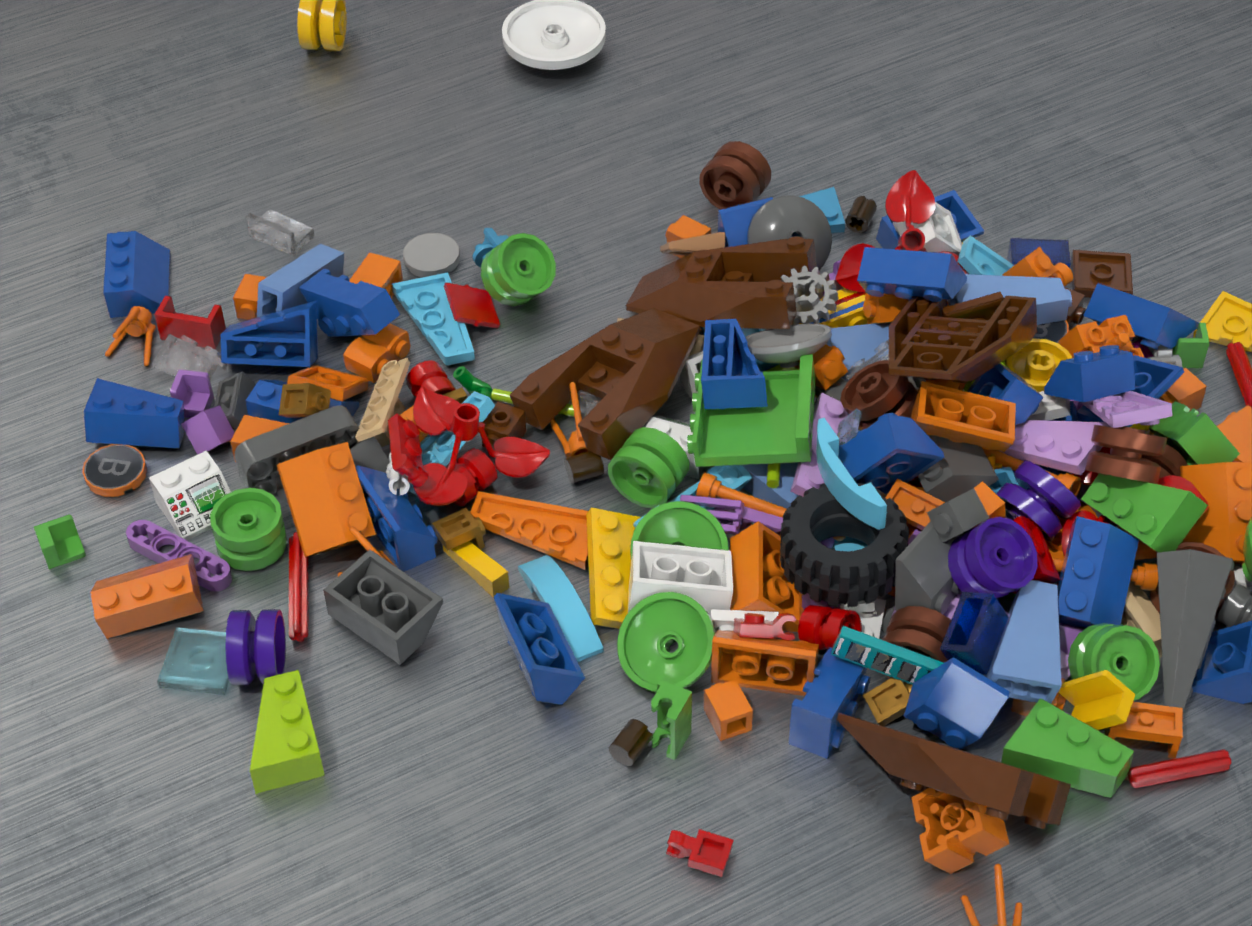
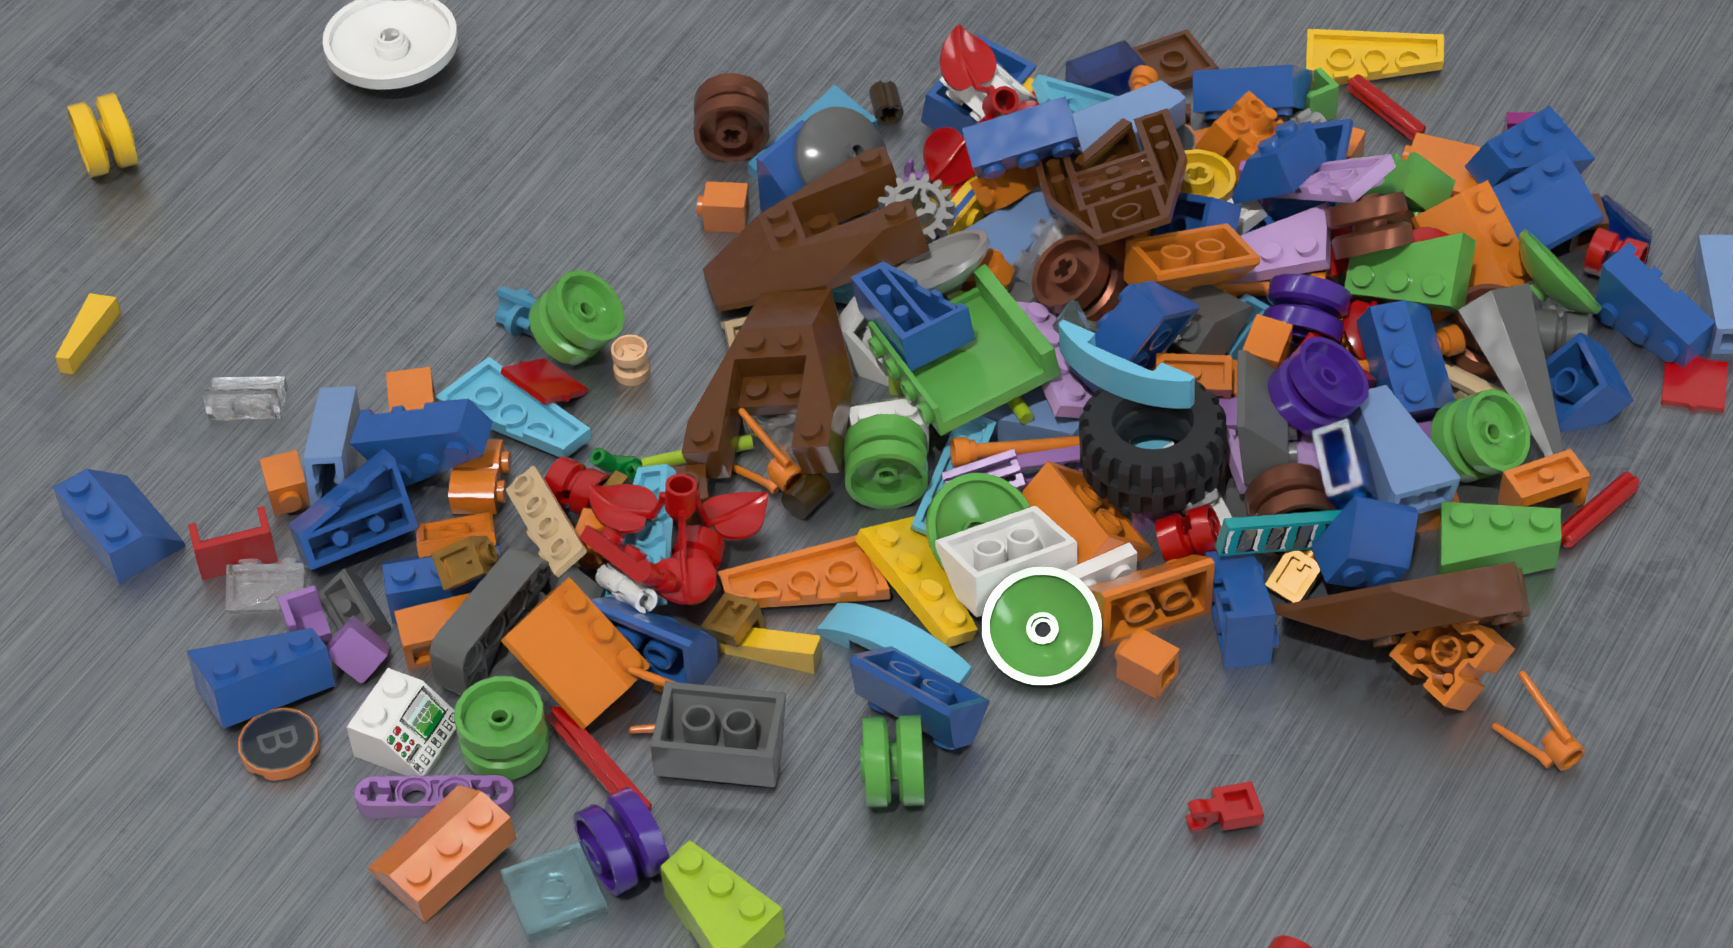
camera: 30 degrees left, 0 degrees up
bright green panel [34,514,86,569] -> none
orange plant [105,306,156,367] -> none
light grey tile [403,233,460,278] -> none
dark brown piece [609,719,653,766] -> none
bright green hinge [651,679,692,760] -> none
medium nougat slope [660,232,725,256] -> none
plate [733,613,796,641] -> none
dark grey brick [927,488,990,543] -> none
orange brick [1002,247,1057,277] -> none
yellow panel [1058,670,1136,730] -> none
none -> yellow piece [55,293,121,374]
none -> light nougat wheel [611,335,651,386]
none -> bright green wheel [860,714,925,808]

